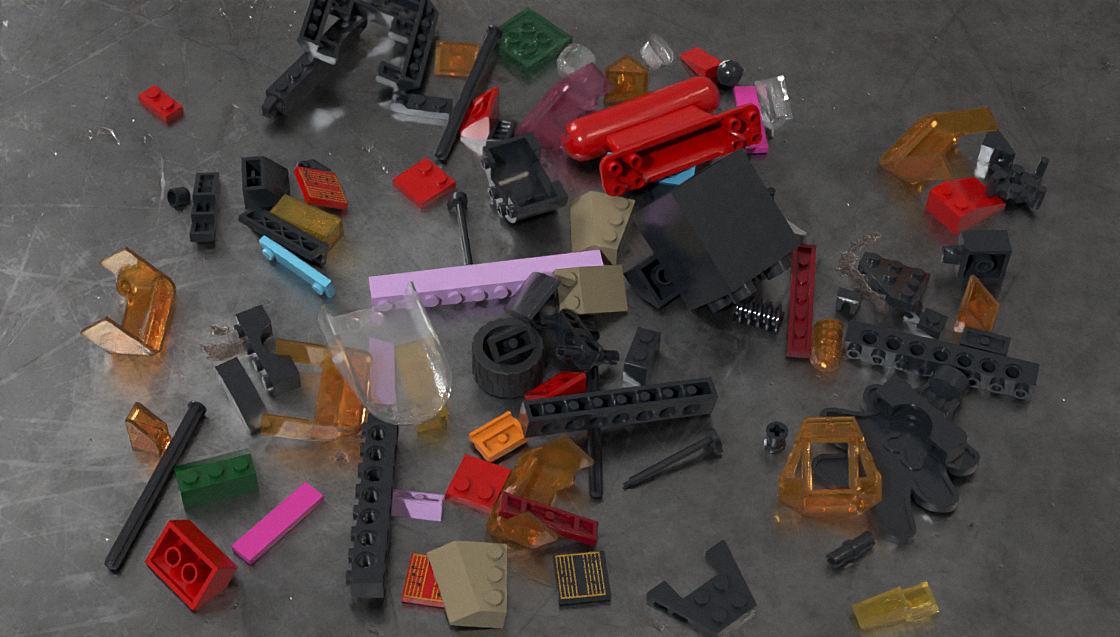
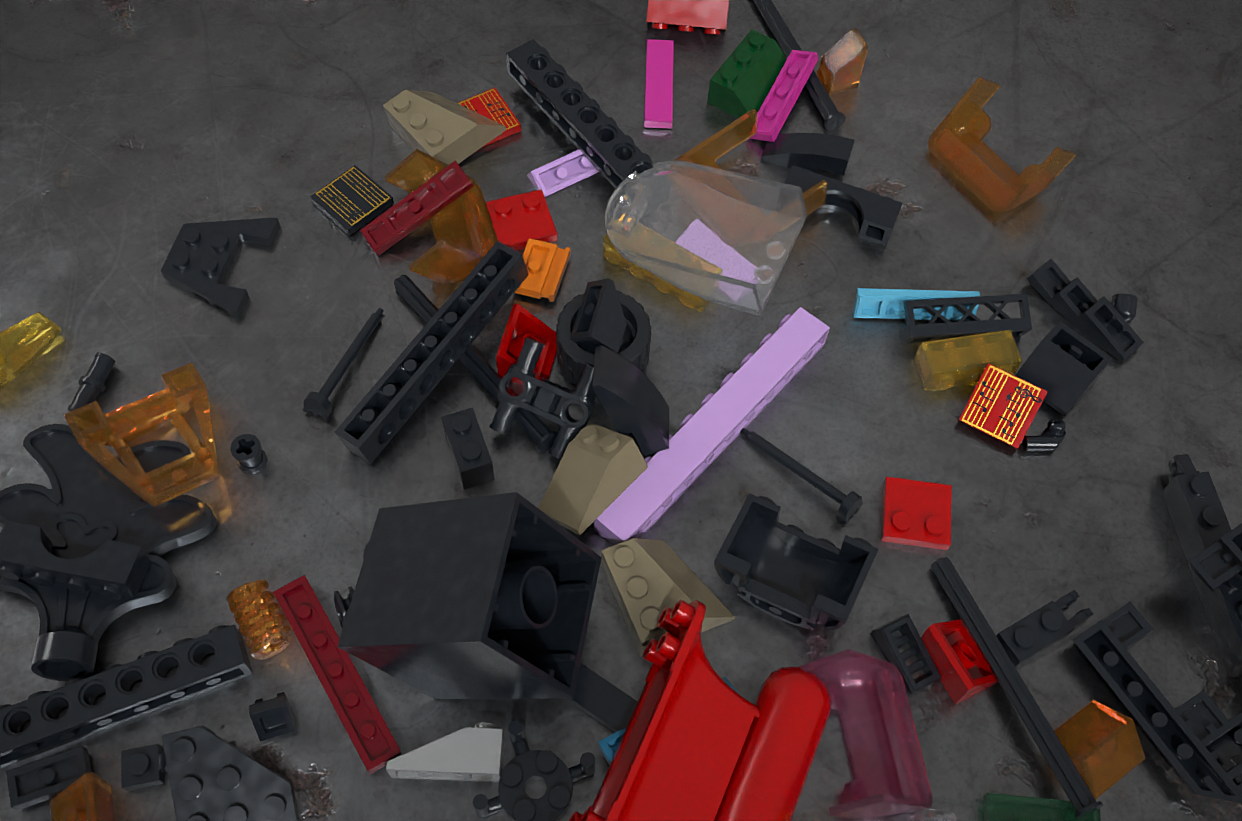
camera: 140 degrees right, 10 degrees up
none -> dark pink tile [747,50,819,142]

